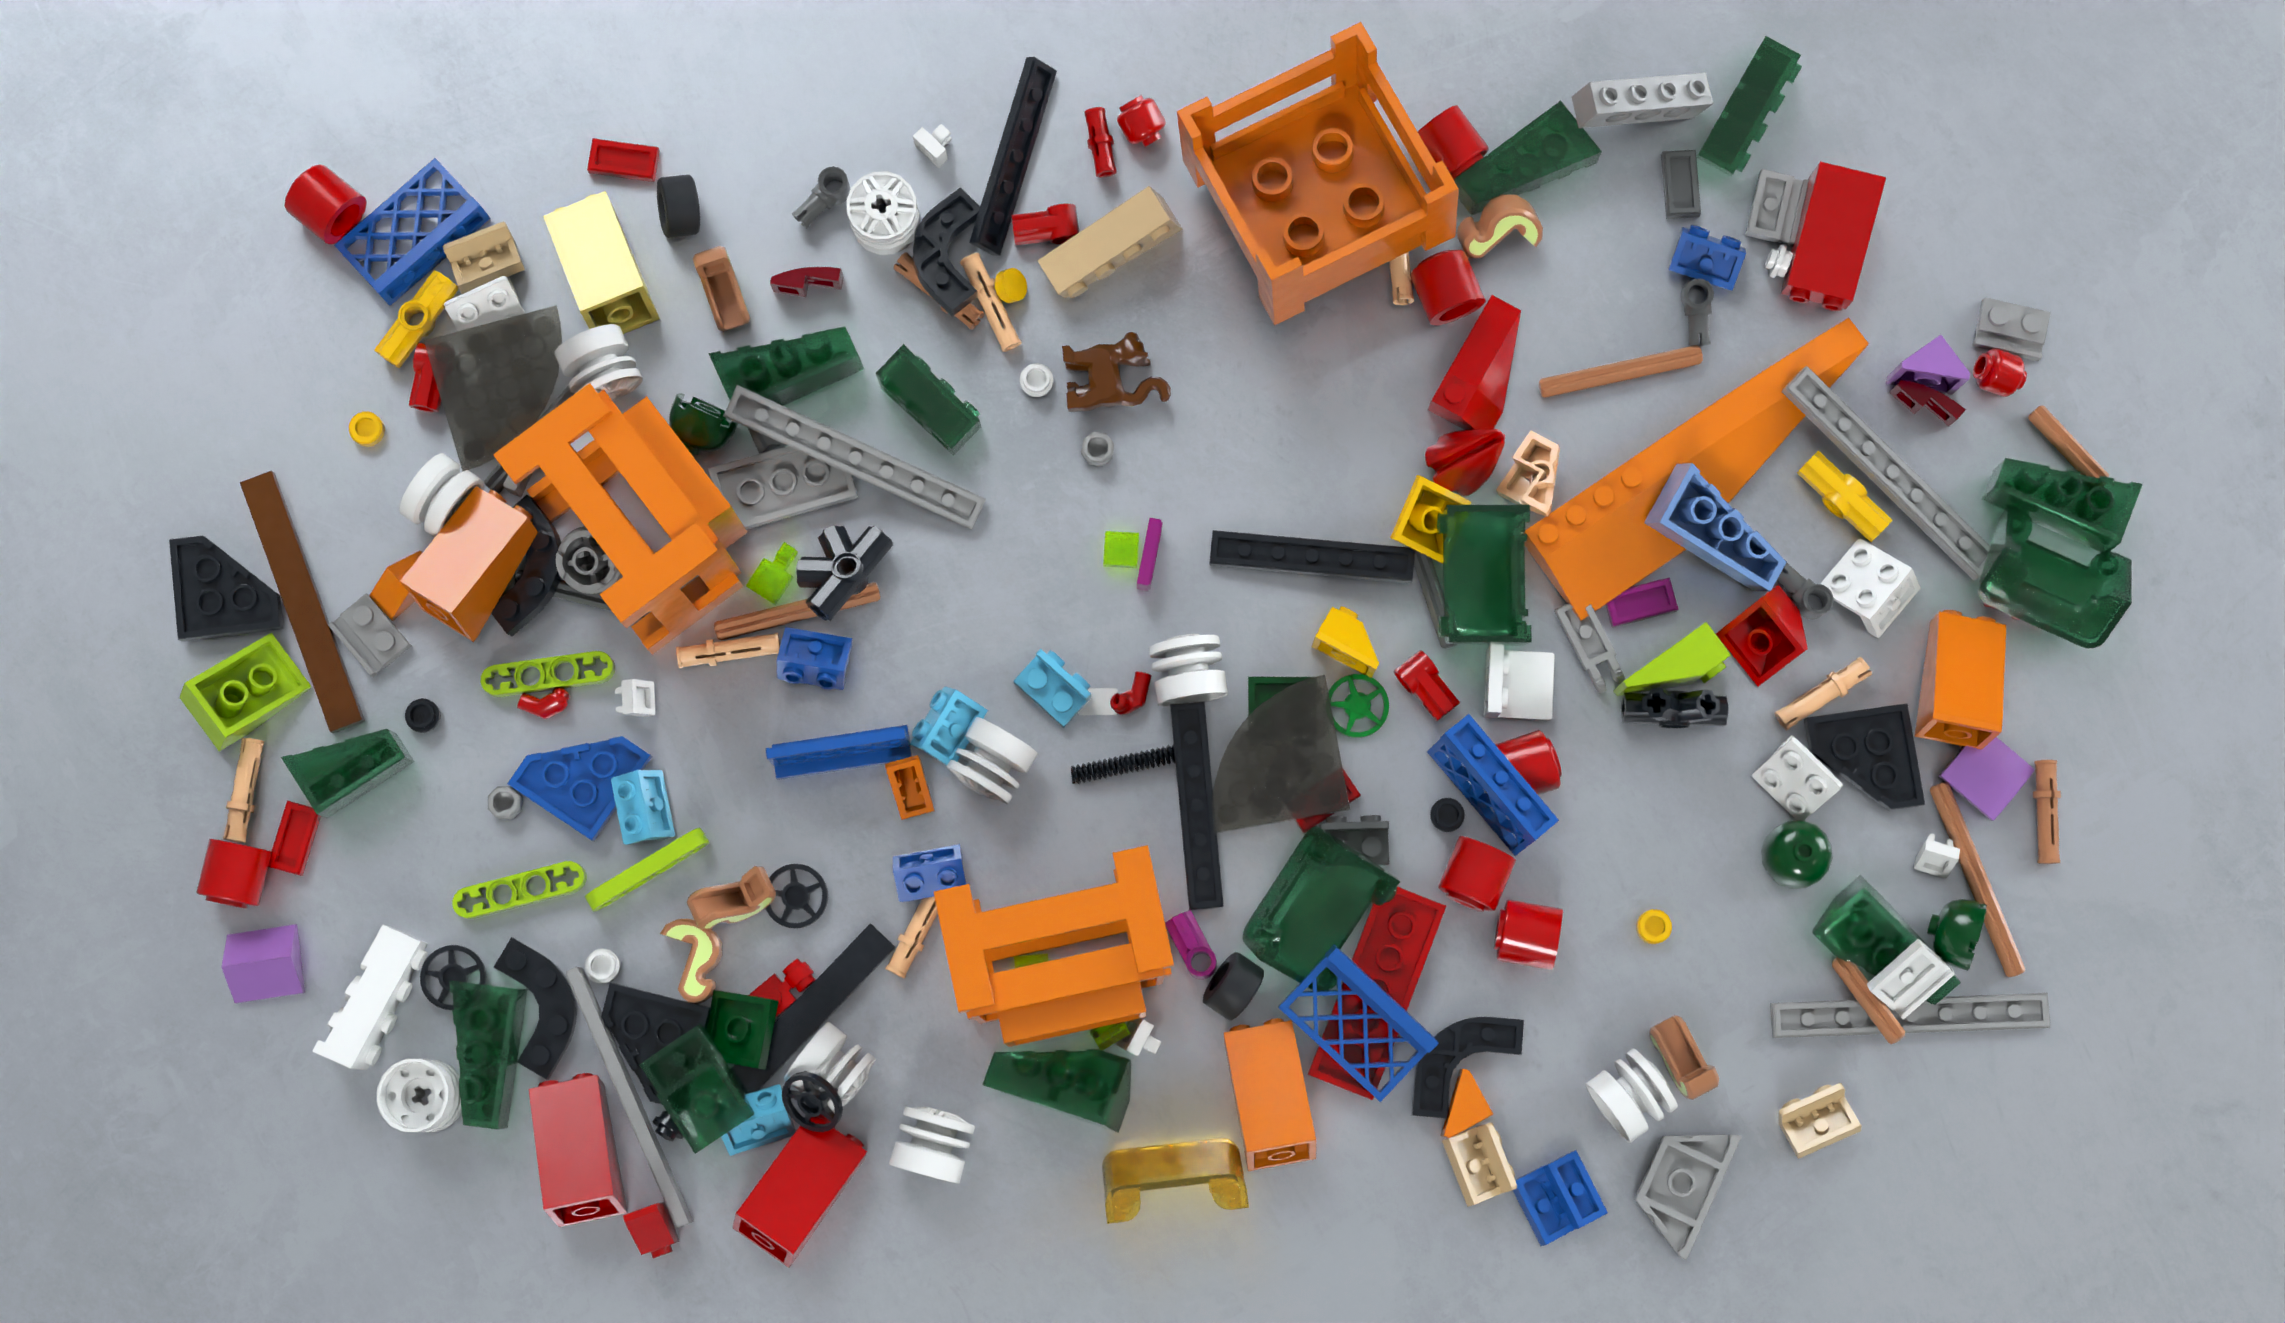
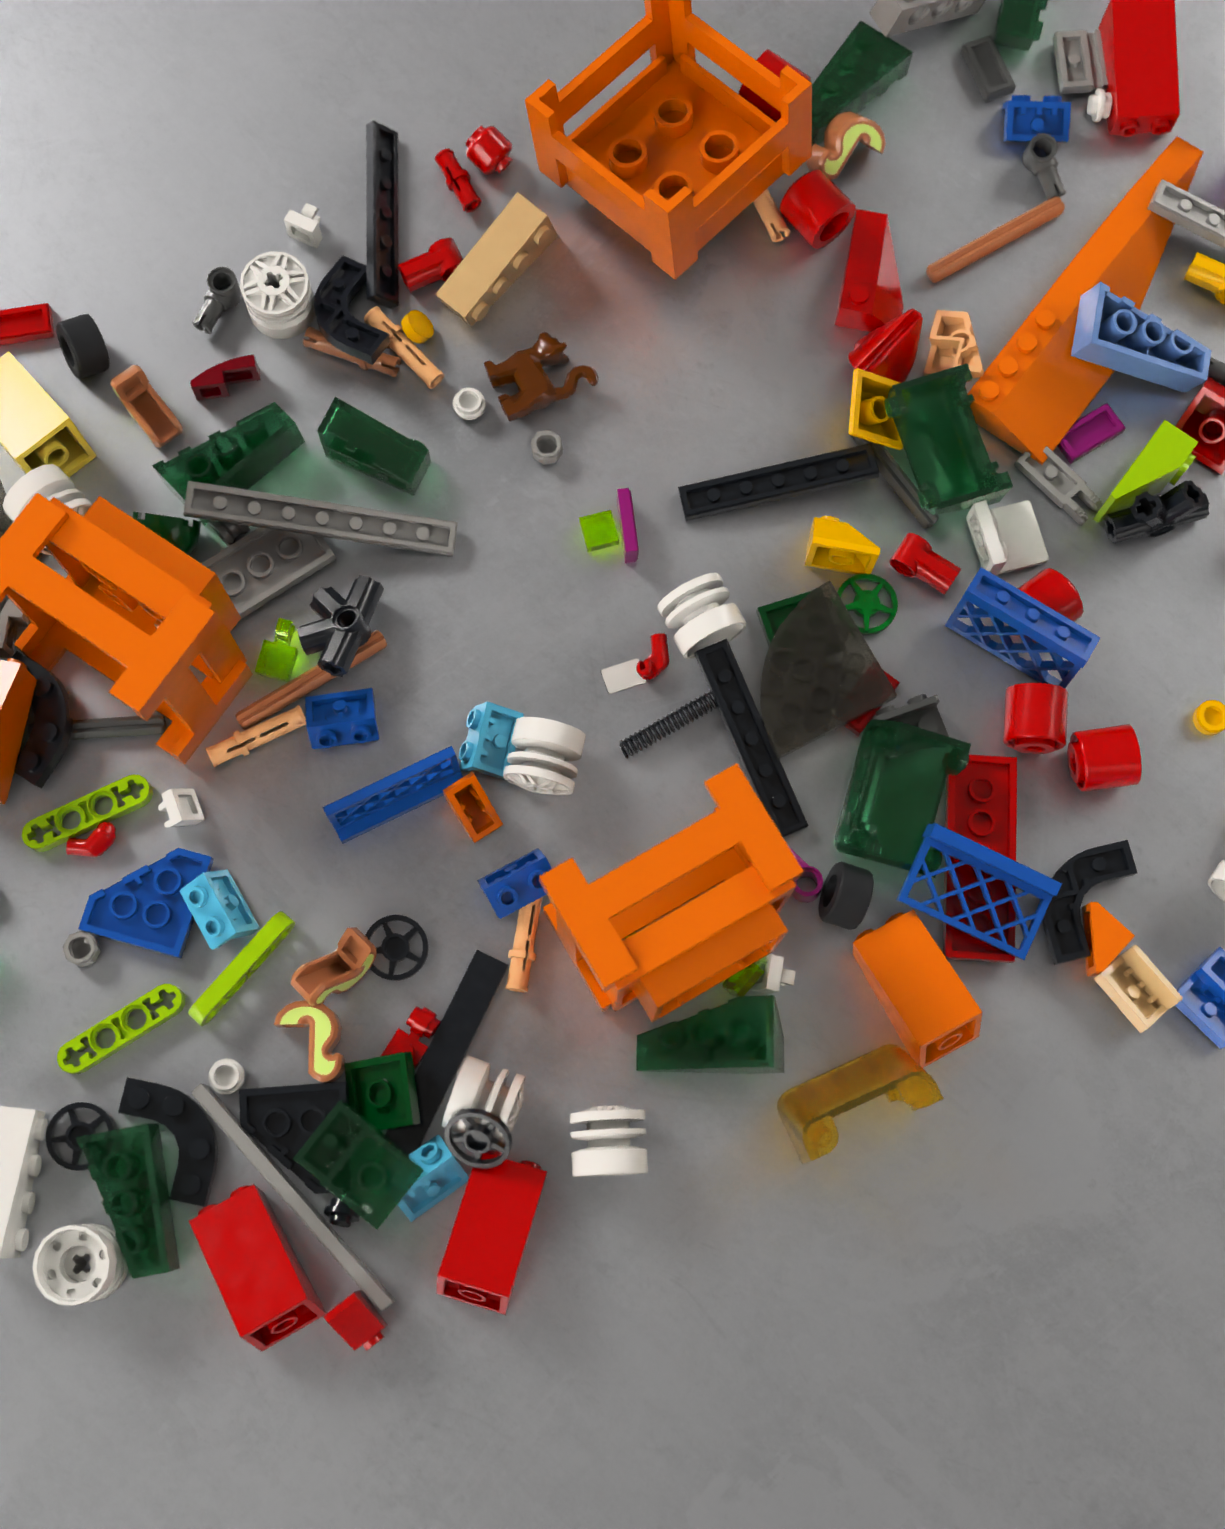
camera: 20 degrees left, 5 degrees down
light grey cone [556,526,620,594] -> none
medium azure bracket [1013,648,1091,728] -> none
black plate [1430,798,1465,832] -> none

